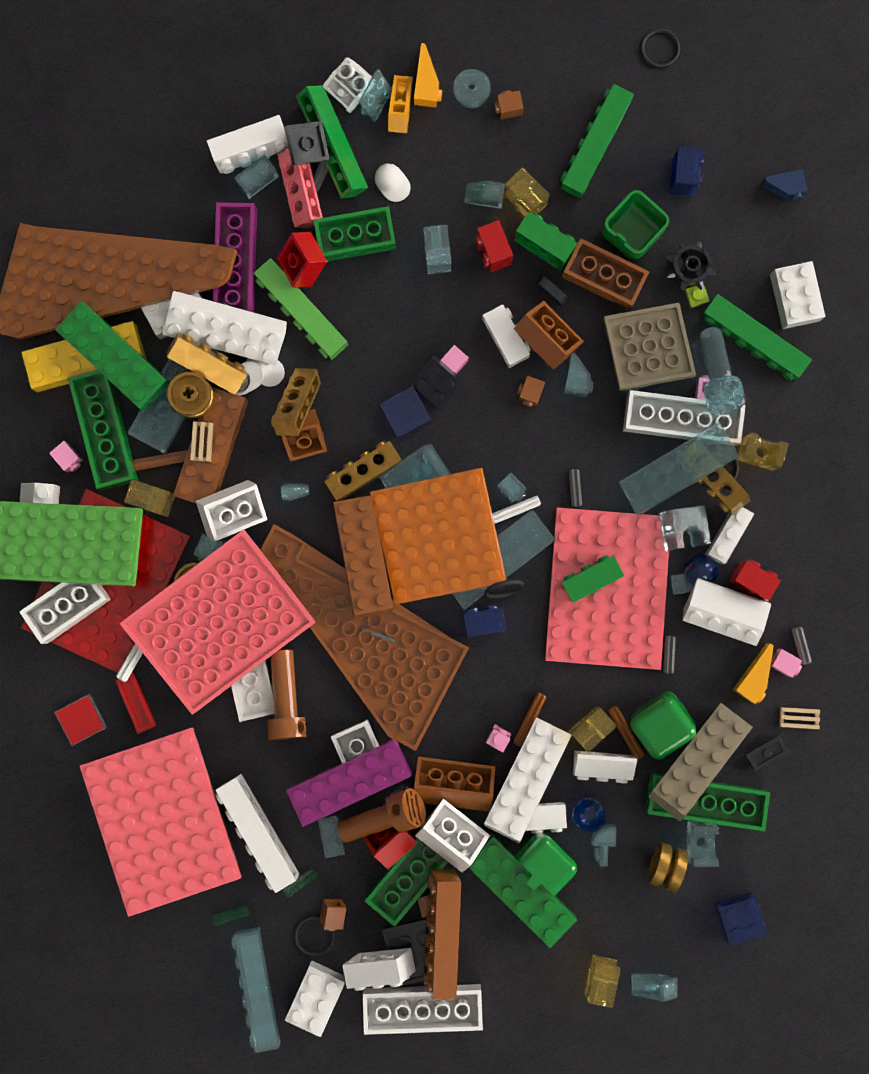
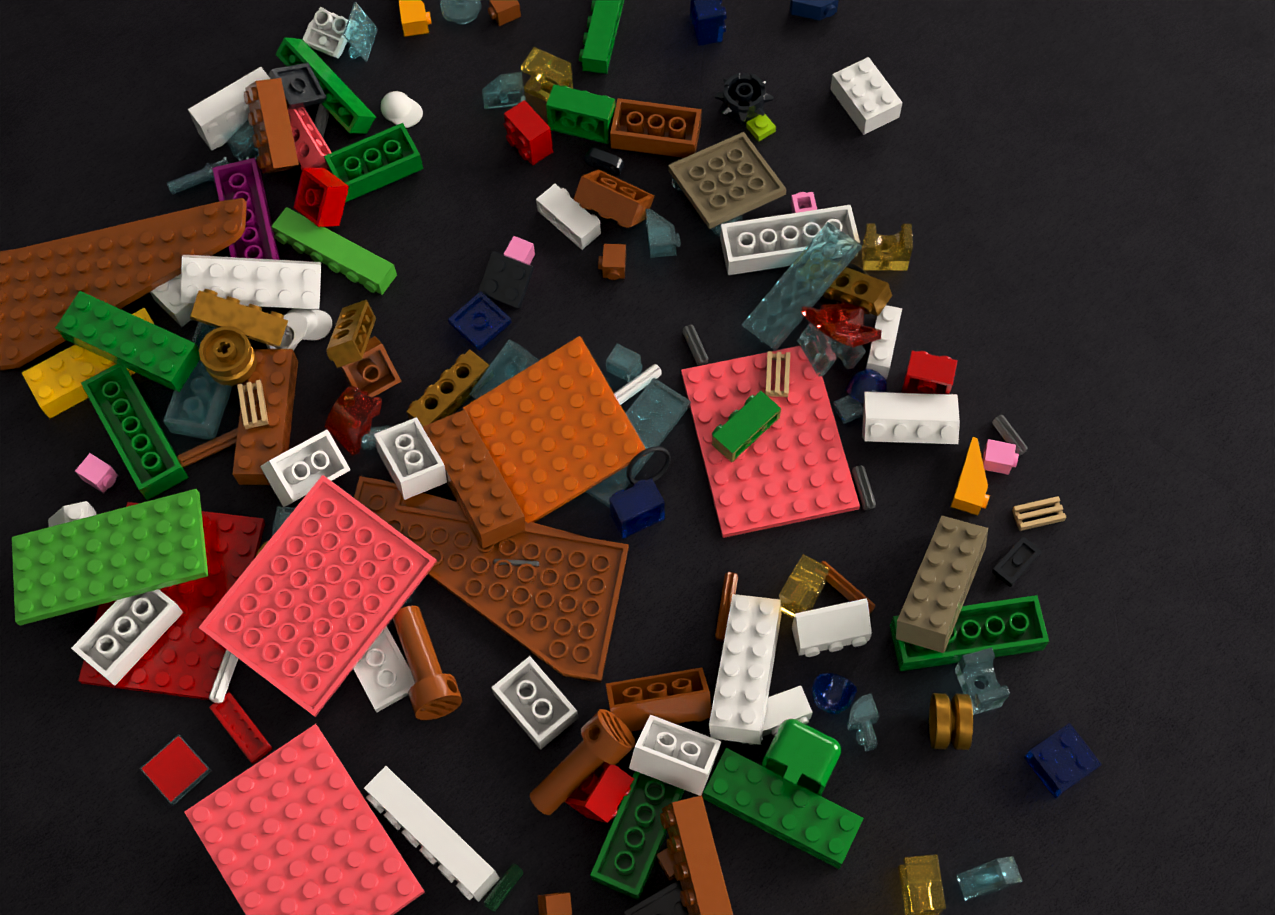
camera: 20 degrees left, 20 degrees down
clear yellow piece [124,479,175,517] -> none
magenta brick [286,738,412,827] -> none
clear light blue plate [318,815,345,858] -> none
light orange slope [388,75,413,133] -> none
clear light blue piece [423,225,452,274] -> none
bright pink brick [486,725,511,752] -> none
green piece [602,190,669,261] -> none
green piece [630,691,696,760] -> none
clear light blue piece [699,327,746,415] -> none
green brick [701,294,812,381] -> none
none -> clear light blue pin [167,156,230,195]
none -> dark orange brick [244,78,299,174]
none -> clear red slope [325,386,382,456]
none -> white brick [374,417,447,500]
none -> tan tile [765,351,790,397]
none -> clear red slope [802,303,882,347]

